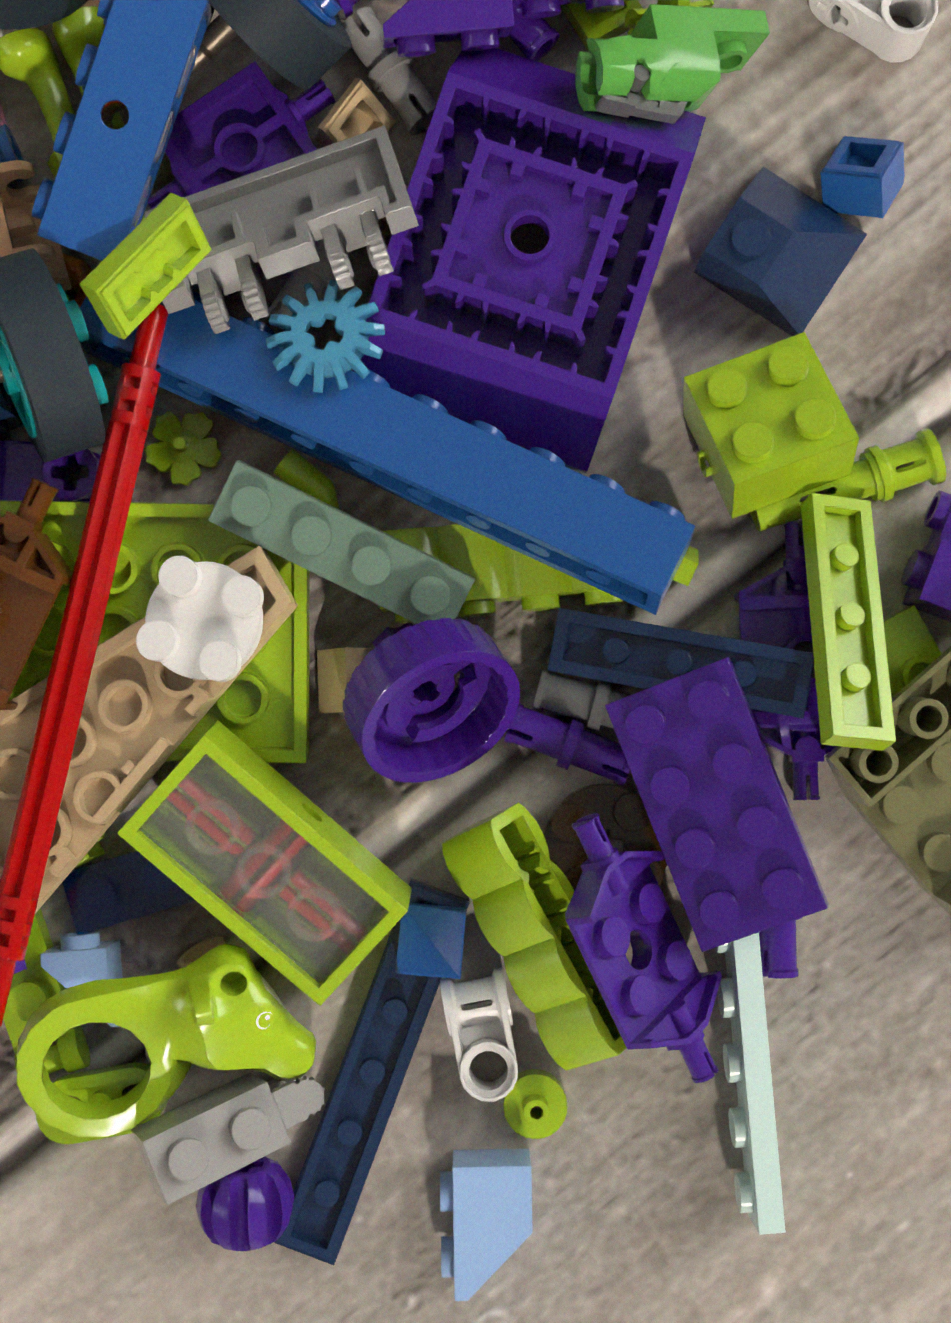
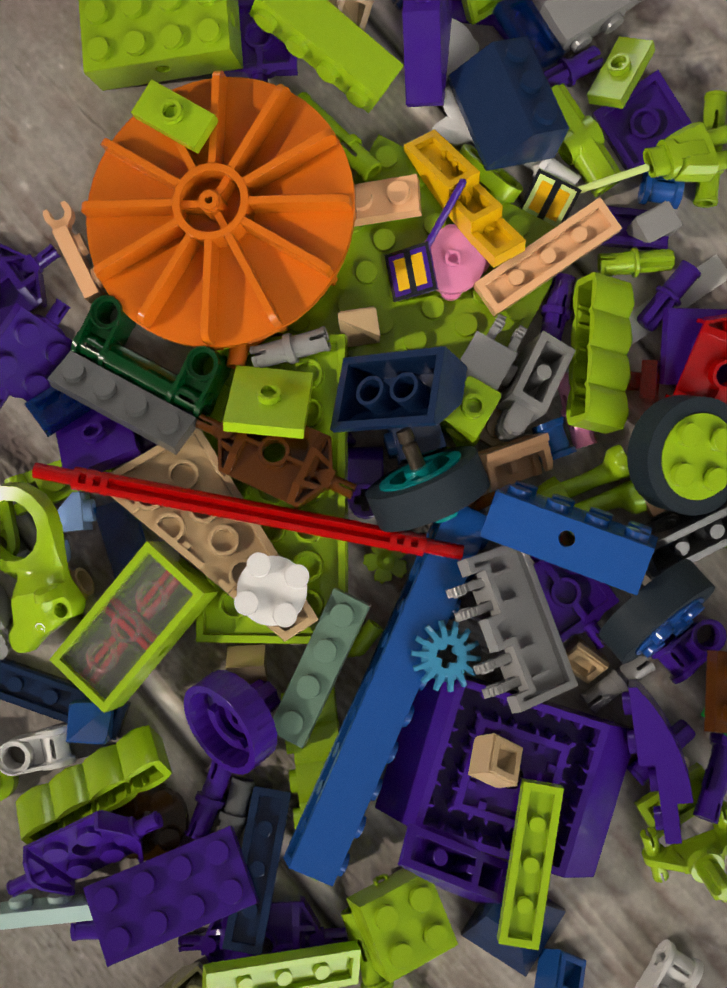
camera: 90 degrees right, 0 degrees up
lime plate [80,193,212,340] -> none
bright green plate [575,4,770,124] -> none
none -> dark purple slope [398,824,508,904]
none -> tan slope [468,733,523,788]
none -> lime plate [497,778,564,951]

